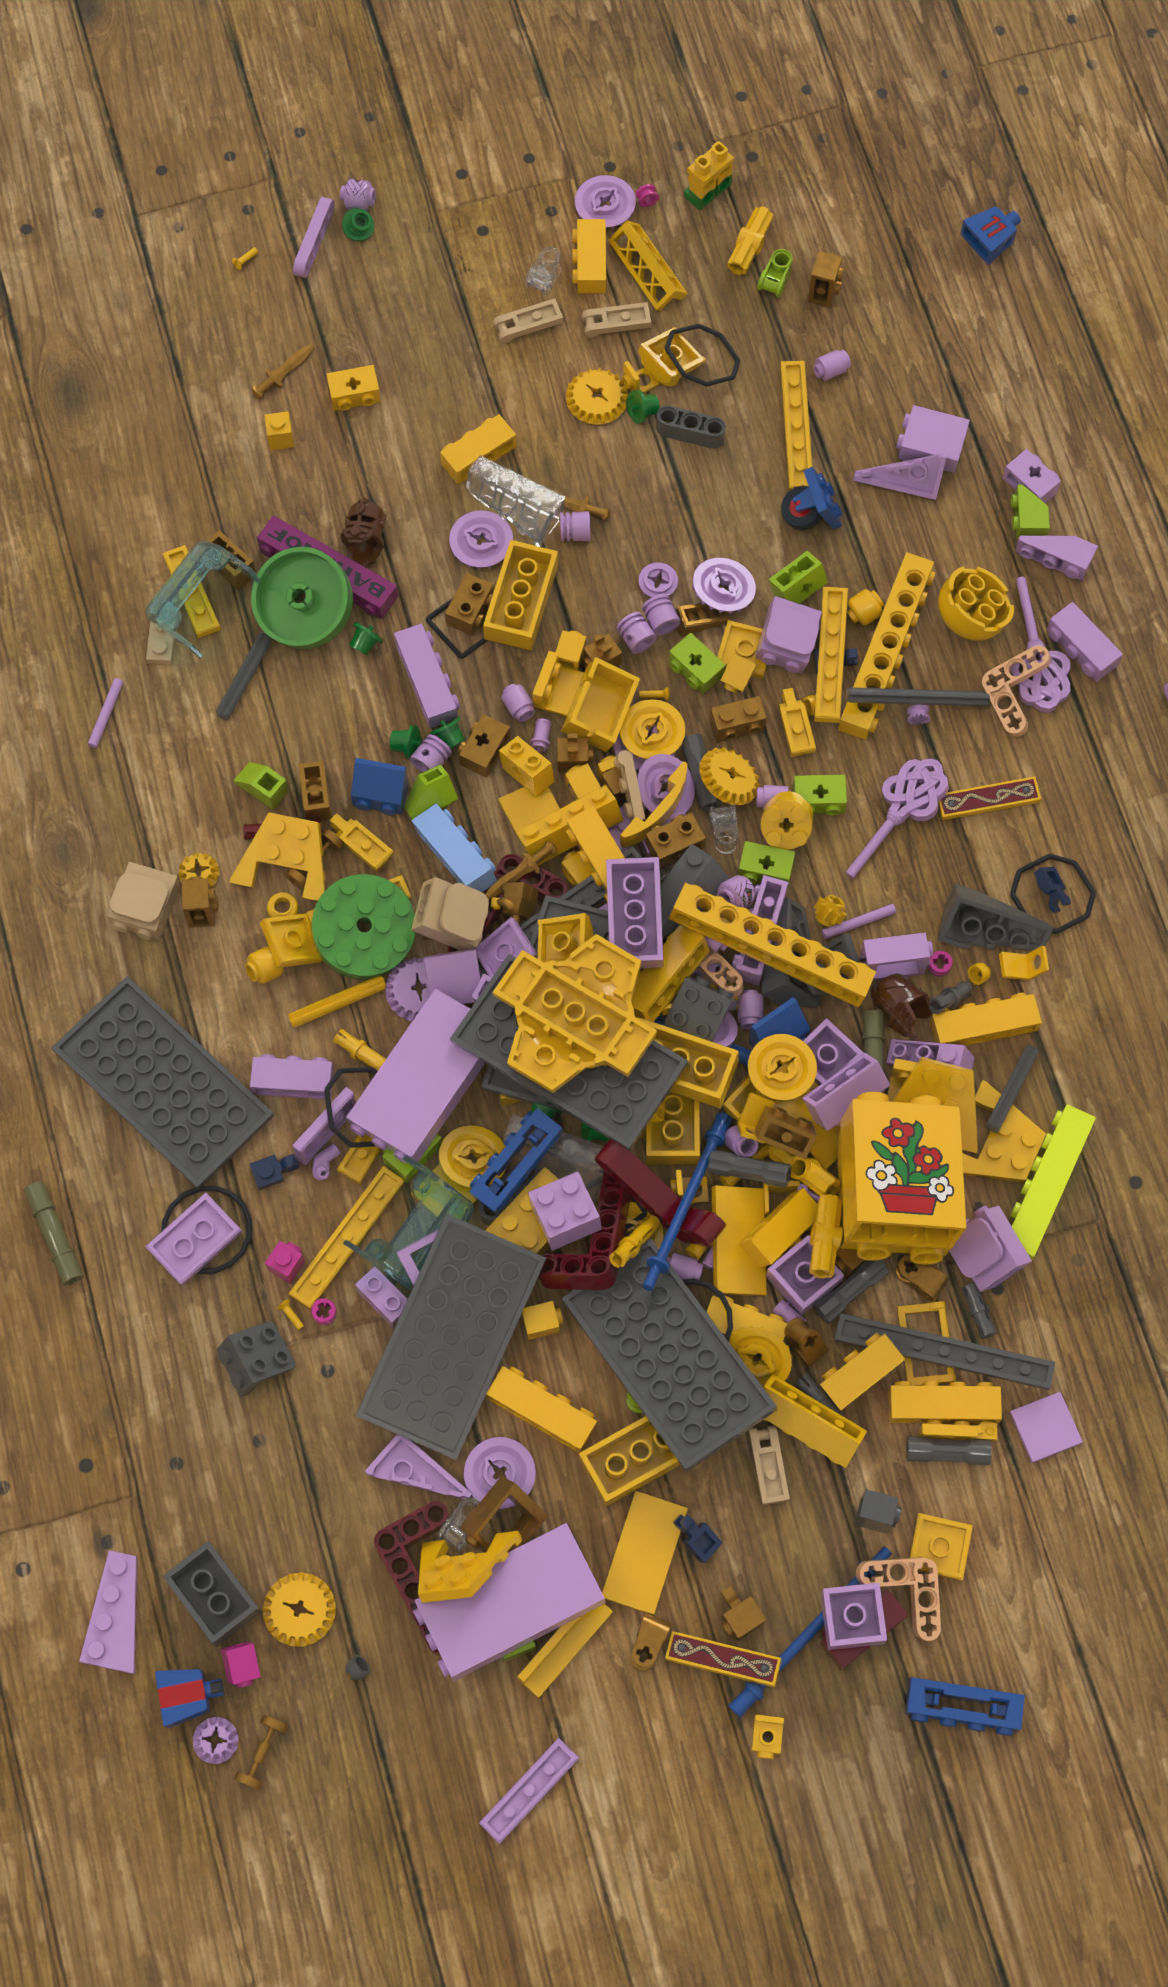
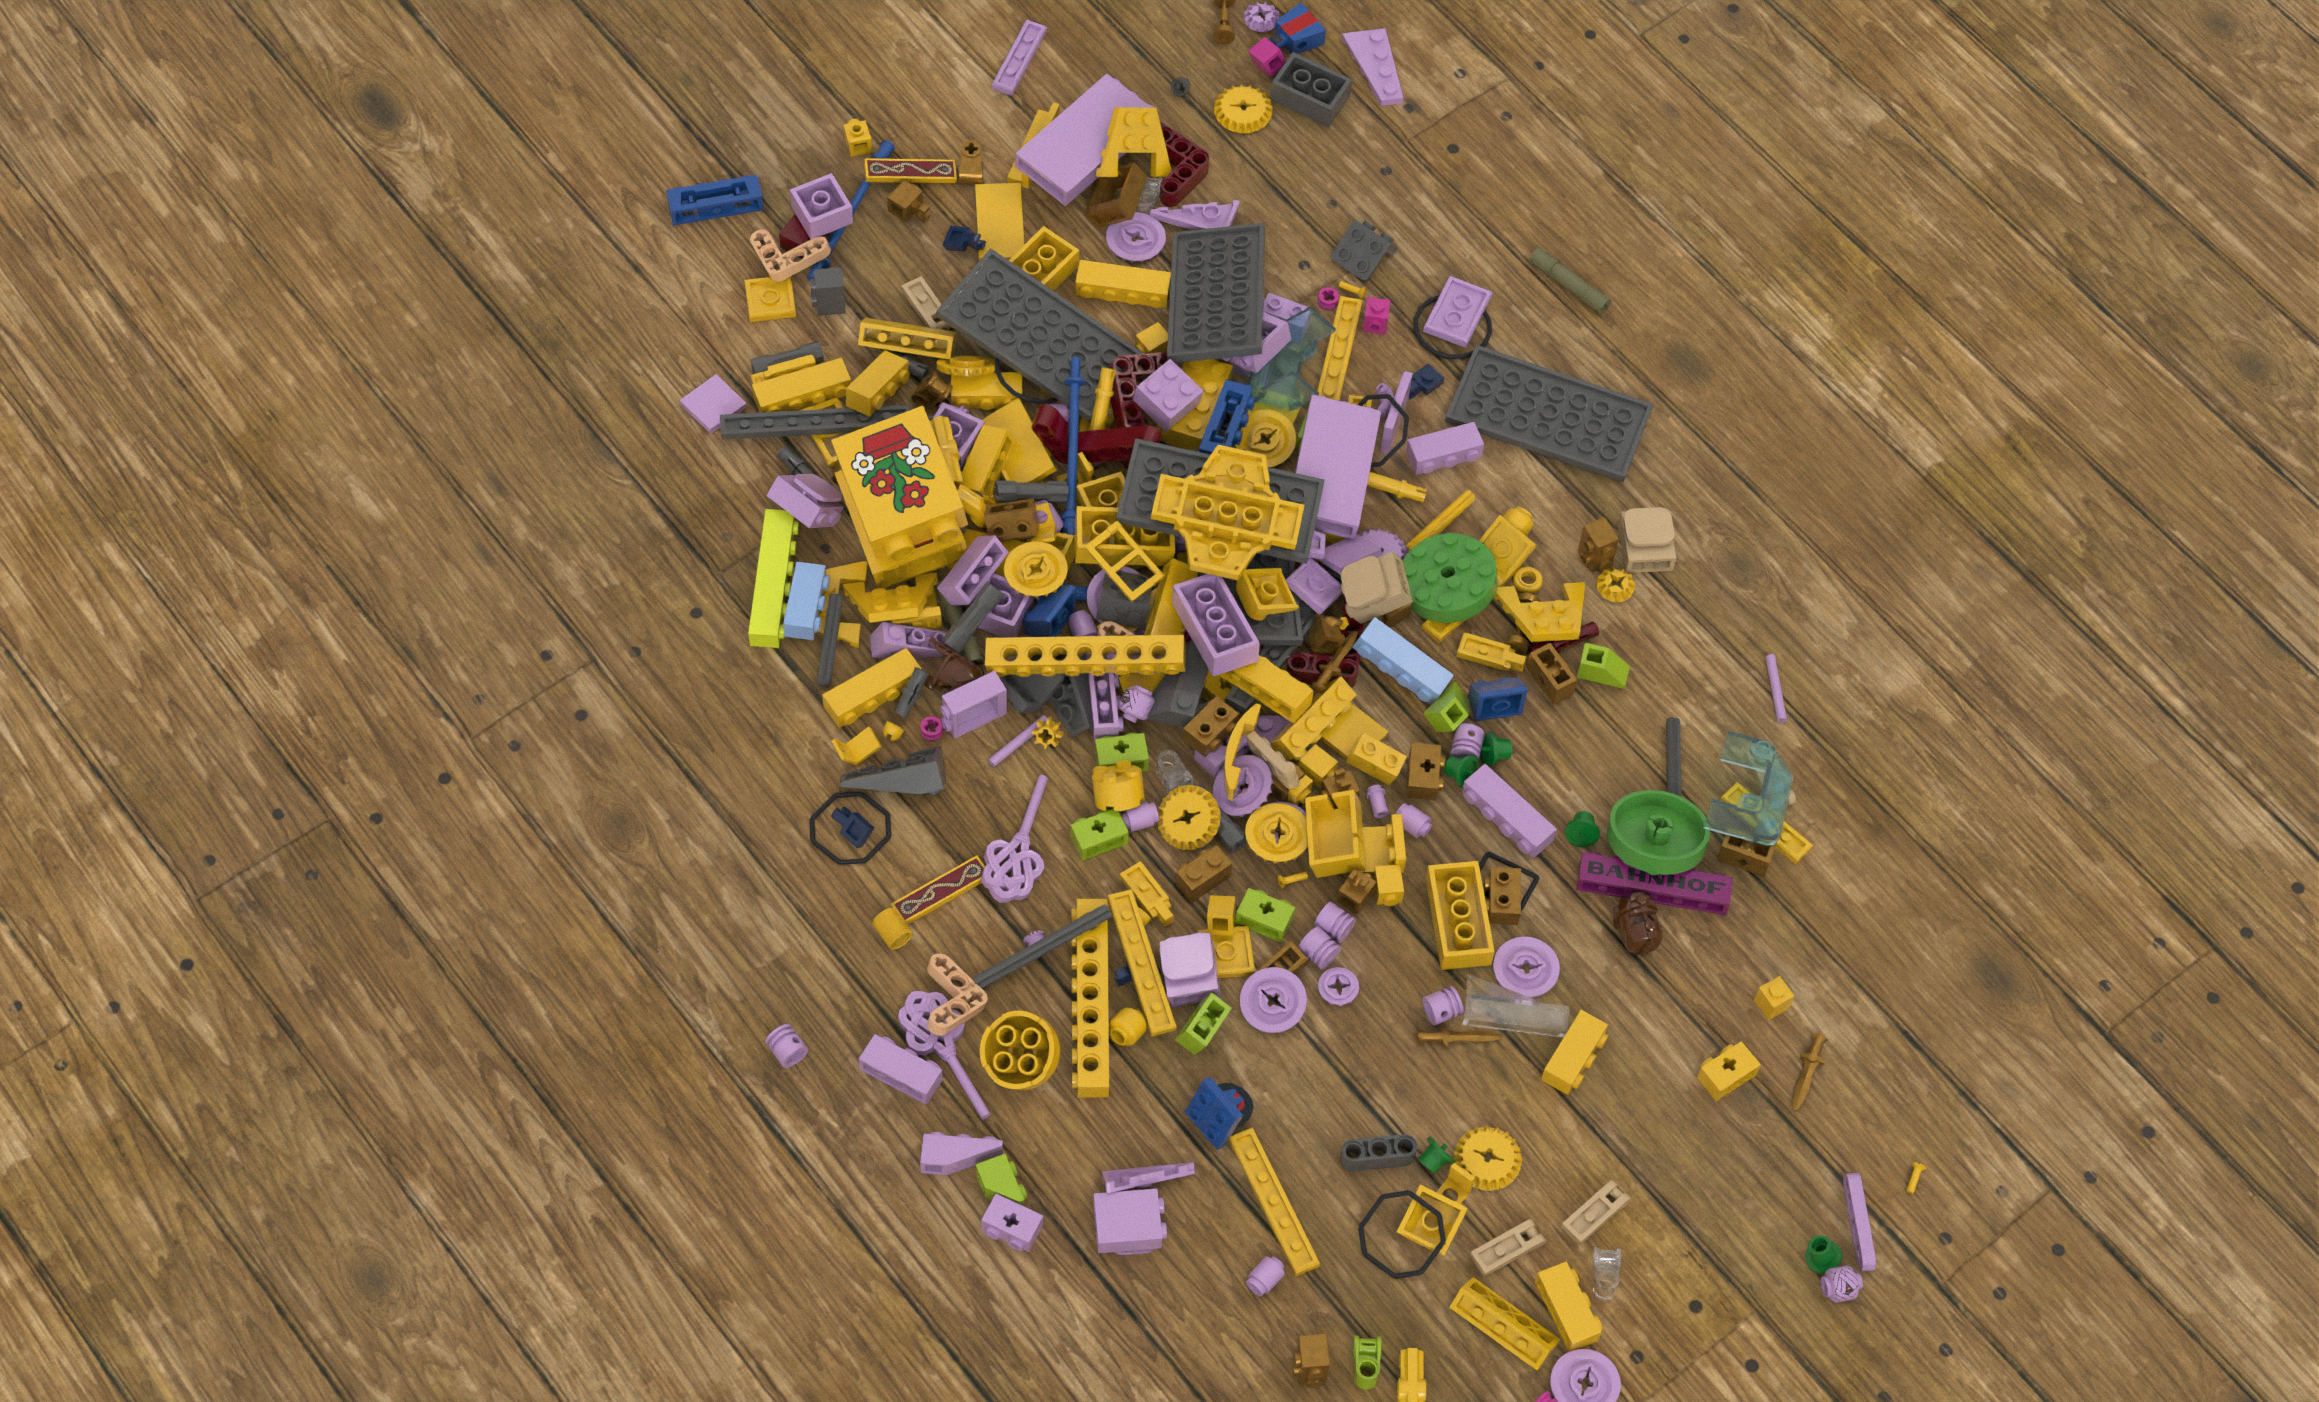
camera: 155 degrees right, 10 degrees down
none -> light blue brick [783,562,830,640]
none -> yellow piece [872,908,913,950]
none -> dark grey axle [942,582,1004,653]
none -> yellow window [1084,521,1166,602]

